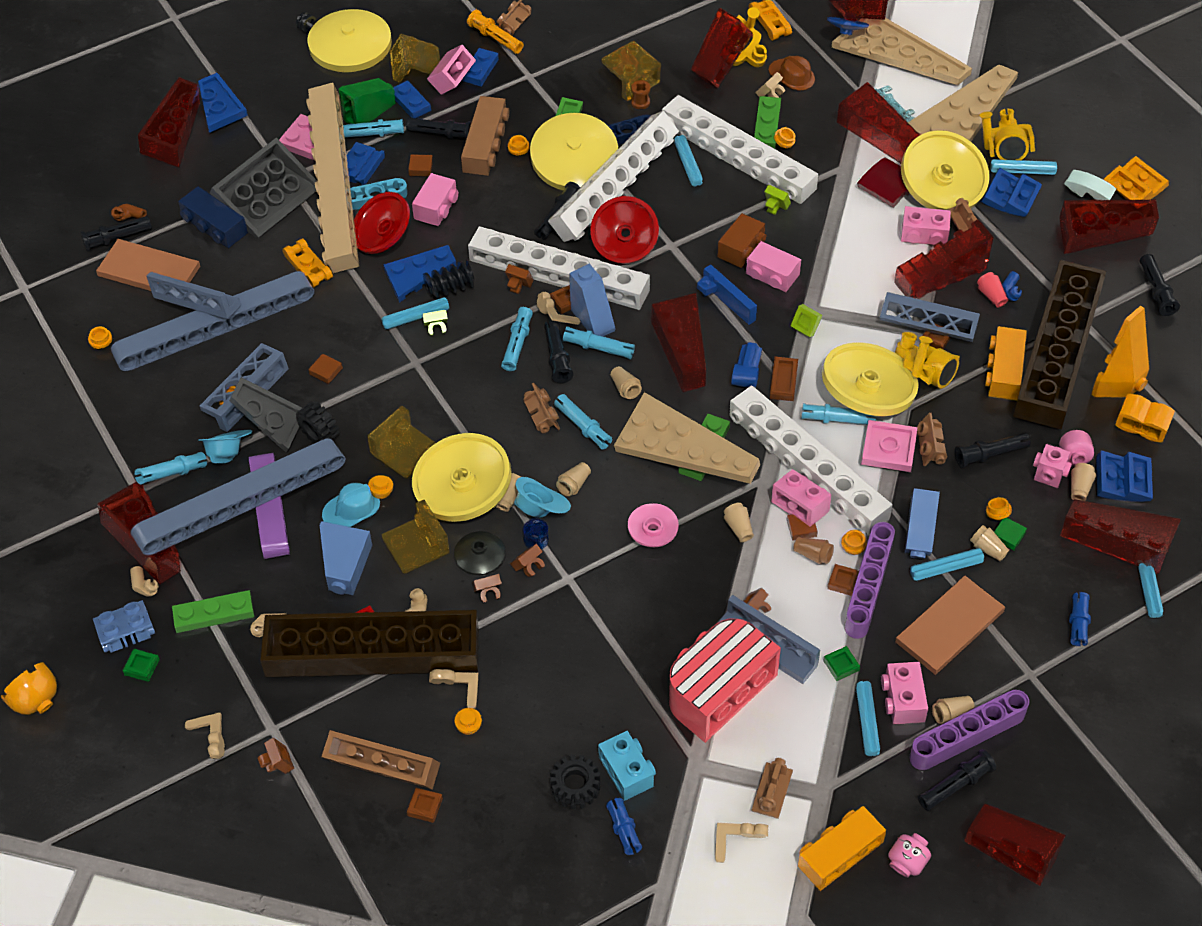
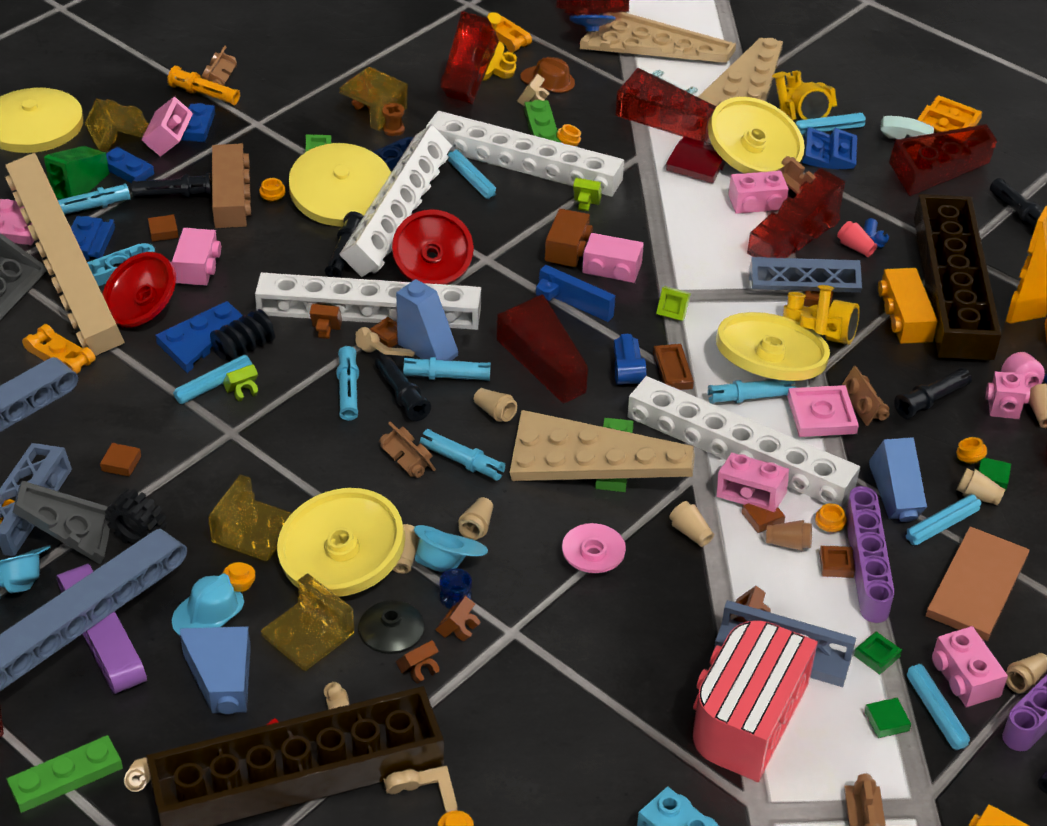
camera: 20 degrees left, 10 degrees down
none -> green tile [864,697,911,738]

